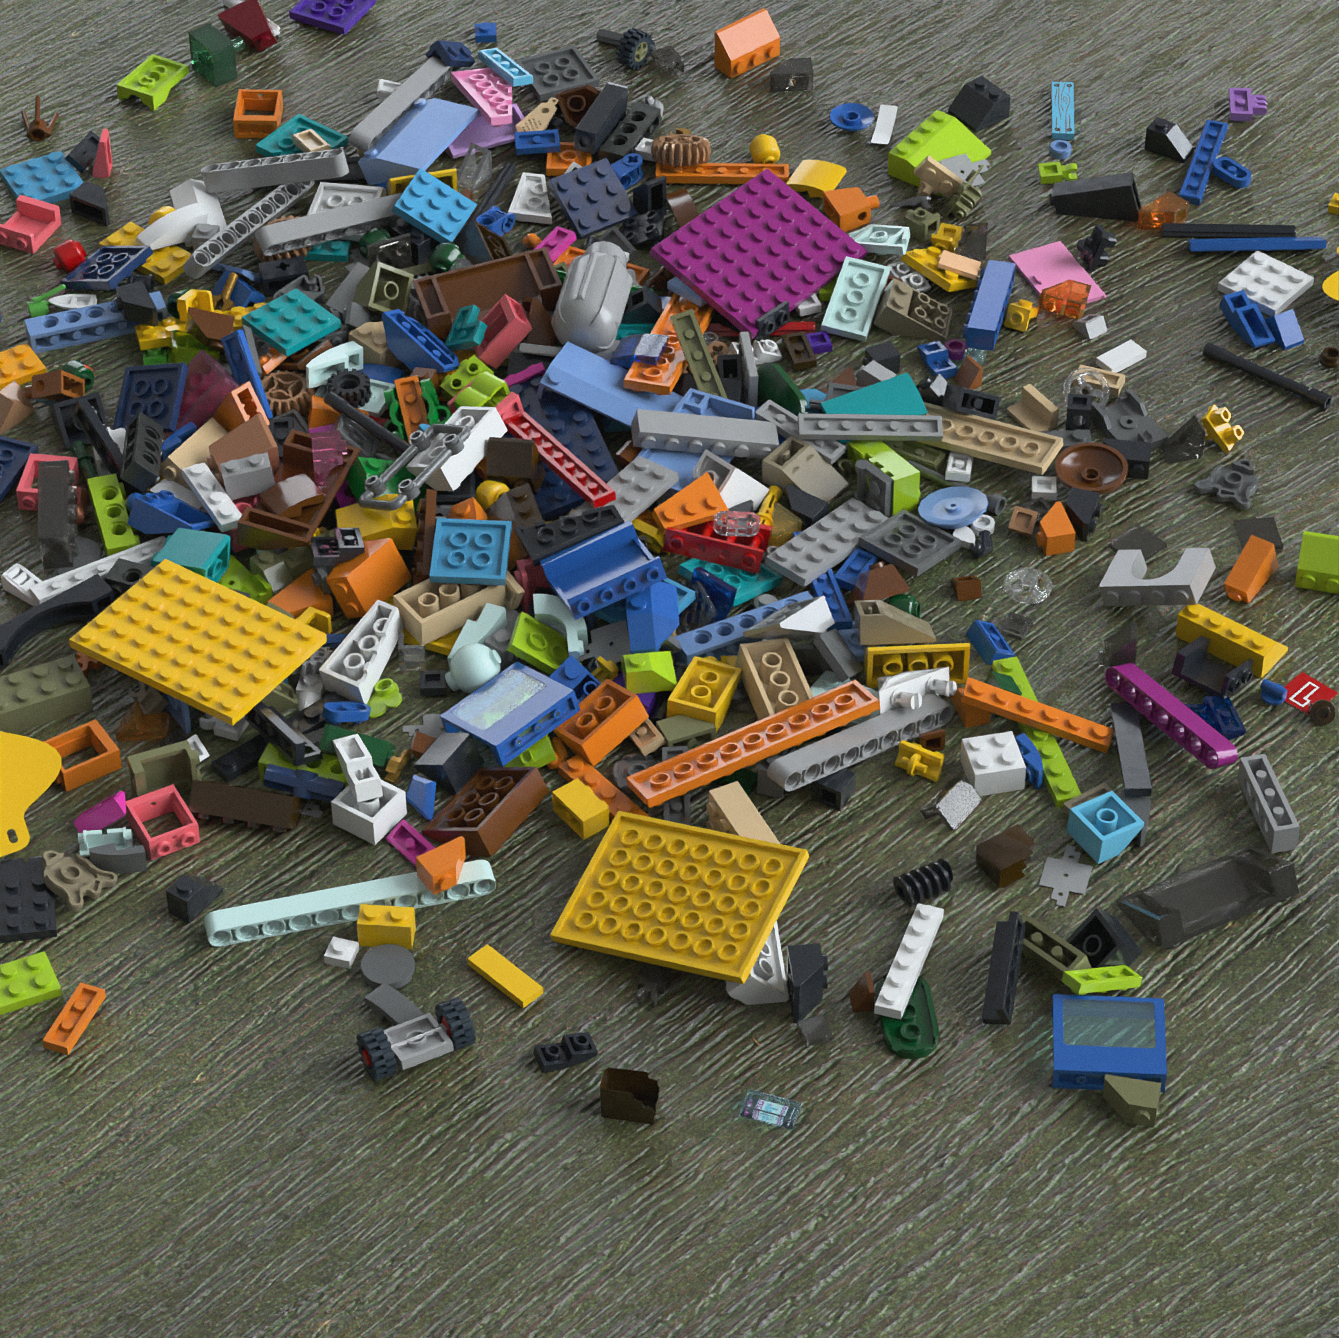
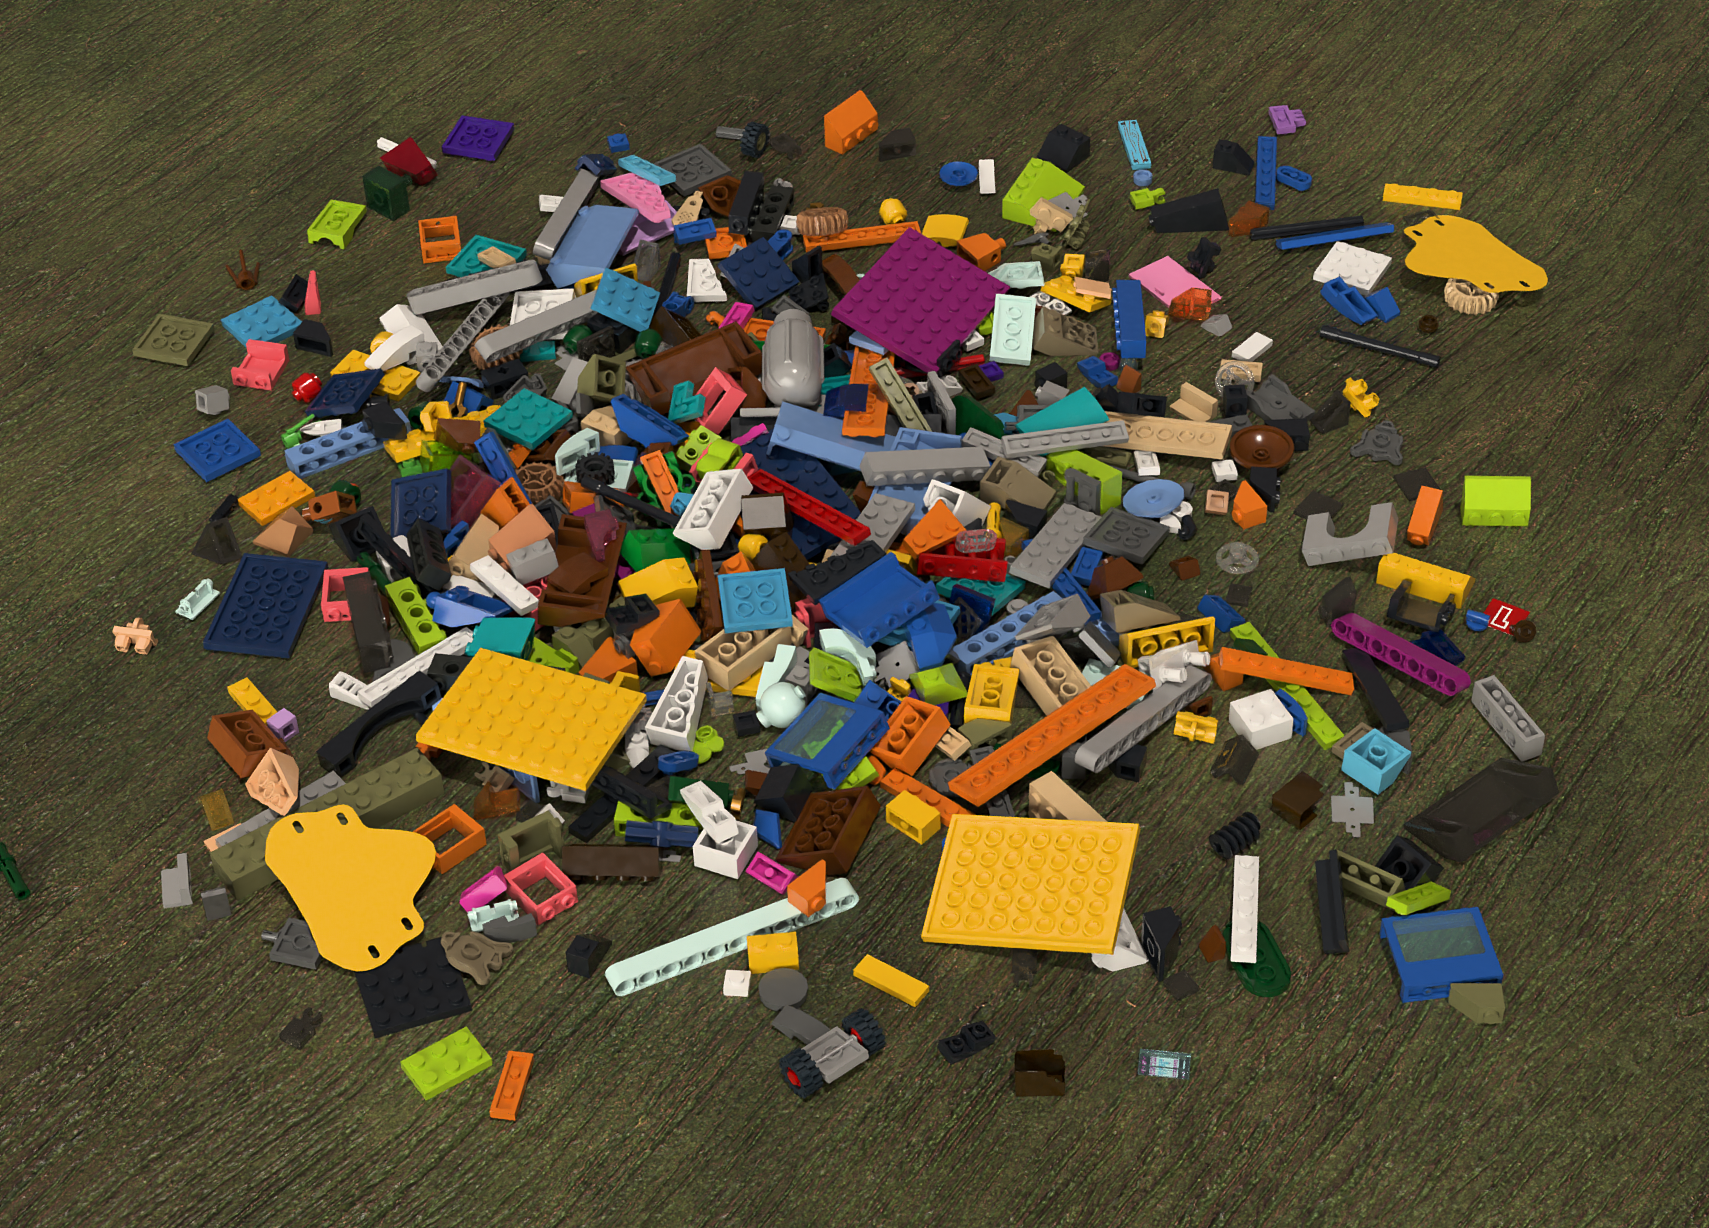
camera: 10 degrees left, 0 degrees up
dark grey bar [358,423,471,511] -> none

